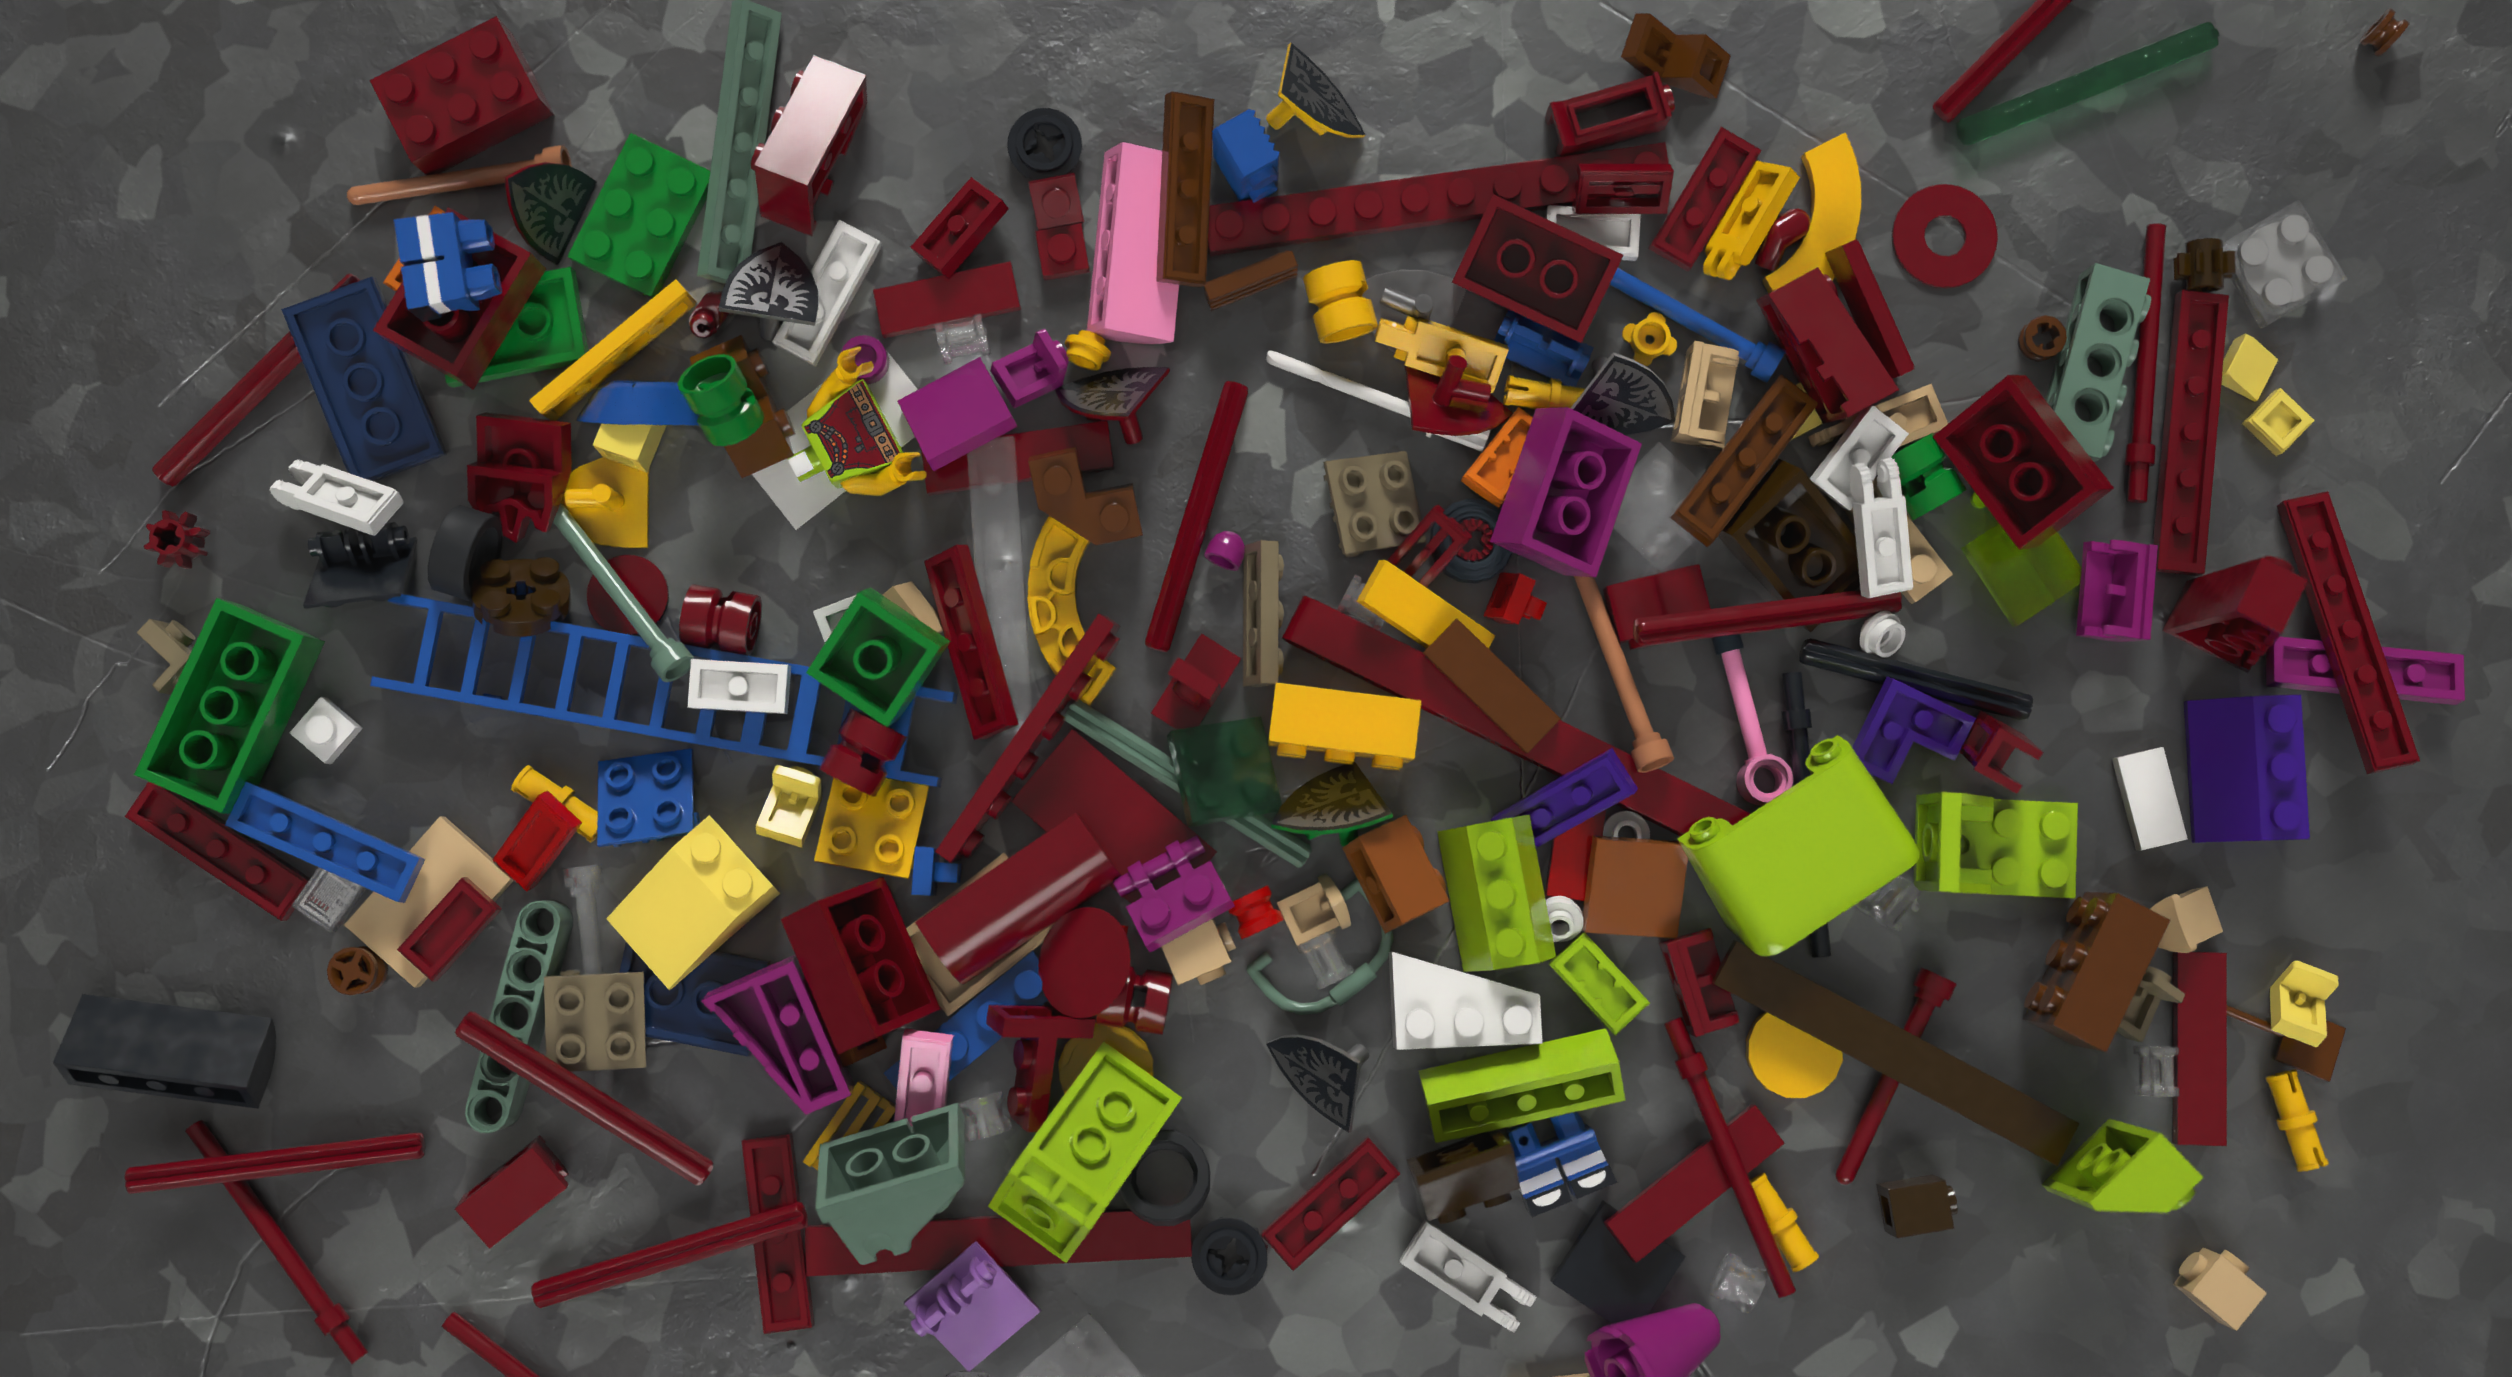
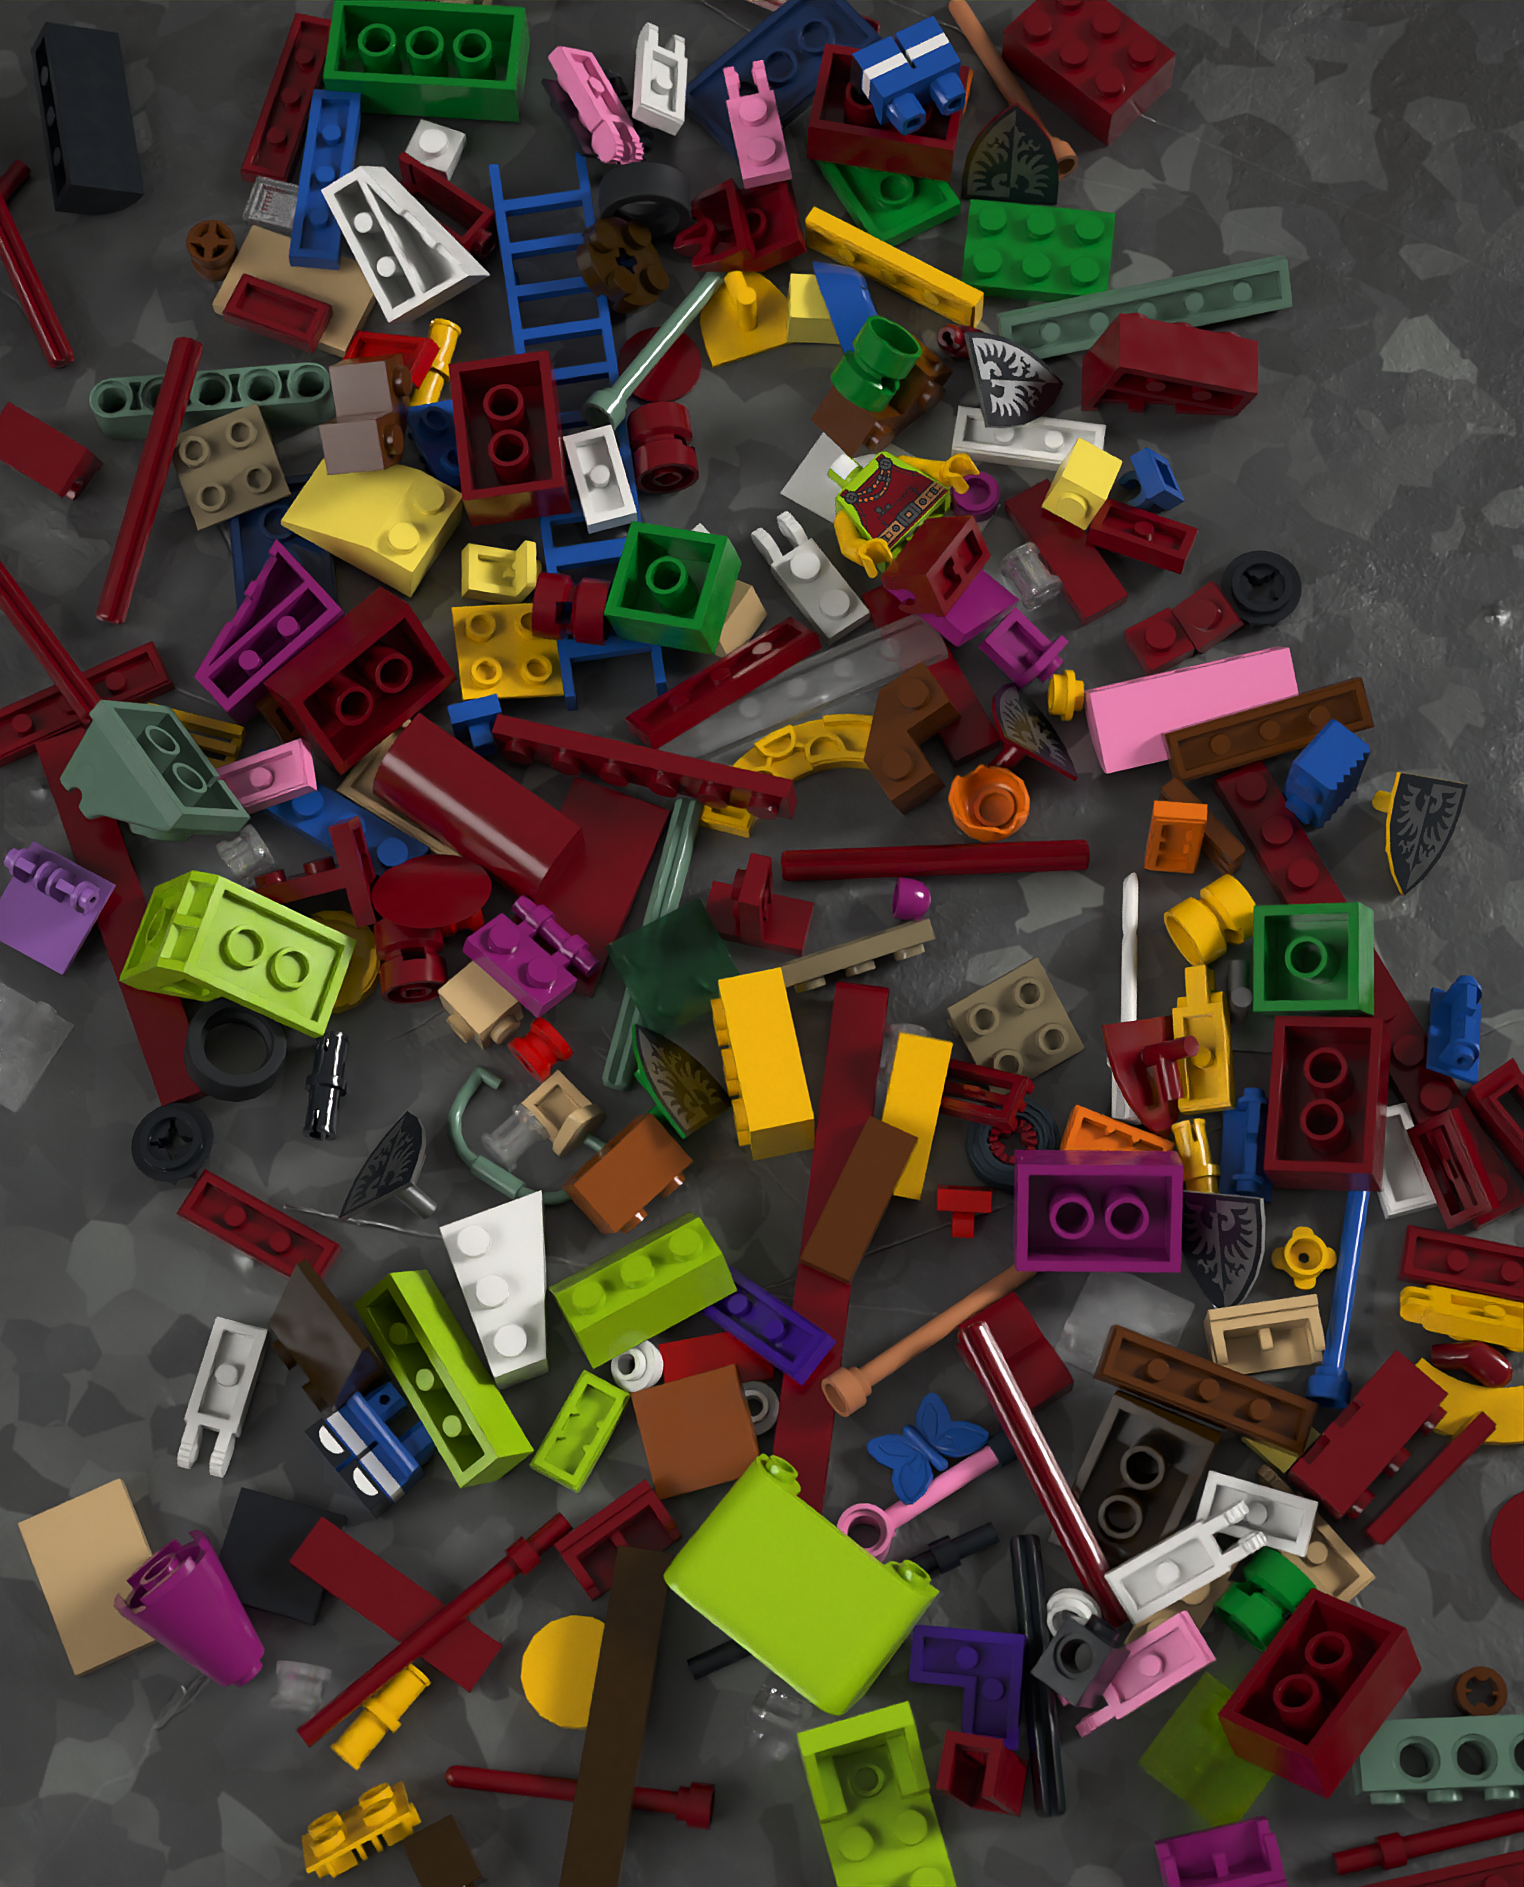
camera: 75 degrees right, 15 degrees down
none -> yellow hinge [301,1780,422,1879]
none -> black pin [302,1030,350,1141]
none -> brick [319,353,412,475]
none -> white wedge [321,166,490,323]
none -> dark red window [398,151,498,261]
none -> dark red brick [448,350,572,527]
none -> bright pink hinge [548,46,644,165]
none -> bright pink hinge [723,60,792,189]
none -> white hinge [751,511,870,646]
none -> blue piece [867,1392,990,1505]
none -> dark red hinge [880,515,991,617]
none -> orange hair [948,764,1030,842]
none -> black brick [1031,1614,1130,1708]
none -> light yellow brick [1041,437,1123,530]
none -> bright pink hinge [1057,1610,1216,1738]
none -> blue tile [1118,447,1185,511]
none -> orange plate [1144,800,1207,874]
none -> green brick [1253,902,1374,1018]
none -> blue hinge [1426,975,1482,1085]

